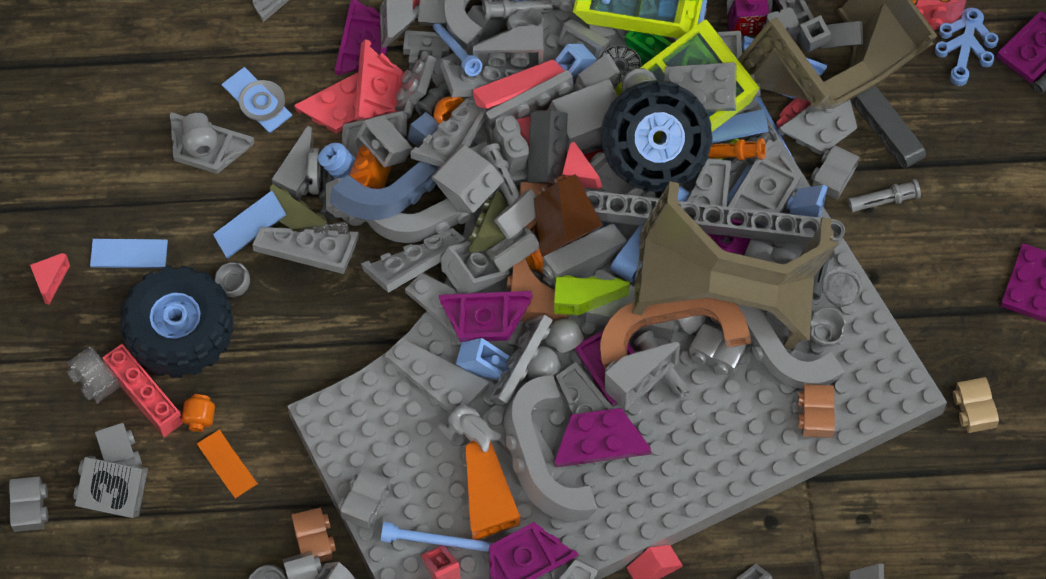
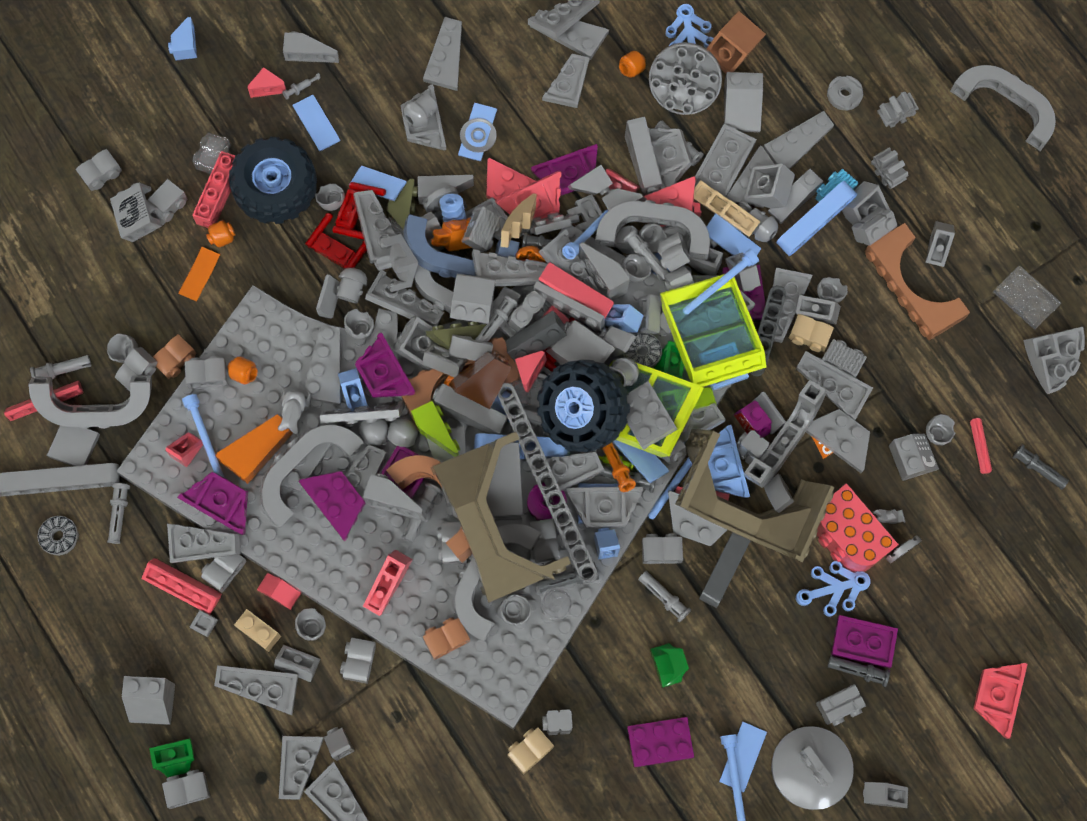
camera: 55 degrees right, 10 degrees up
none -> orange head [228,356,258,385]
none -> light grey piece [282,73,321,99]
none -> light grey slope [283,31,339,63]
none -> light grey hair [295,608,326,641]
none -> red plate [305,213,367,268]
none -> light grey slope [316,274,340,319]
none -> red plate [333,182,386,240]
none -> light grey piece [336,268,367,303]
none -> light grey brick [340,638,376,684]
none -> light grey hair [344,309,374,339]
none -> coral slope [363,550,413,616]
none -> light grey panel [374,234,418,292]
none -> light grey wing [423,17,462,91]
none -> tan slope [501,193,537,248]
none -> light grey brick [542,709,573,735]
none -> green slope [650,644,689,688]

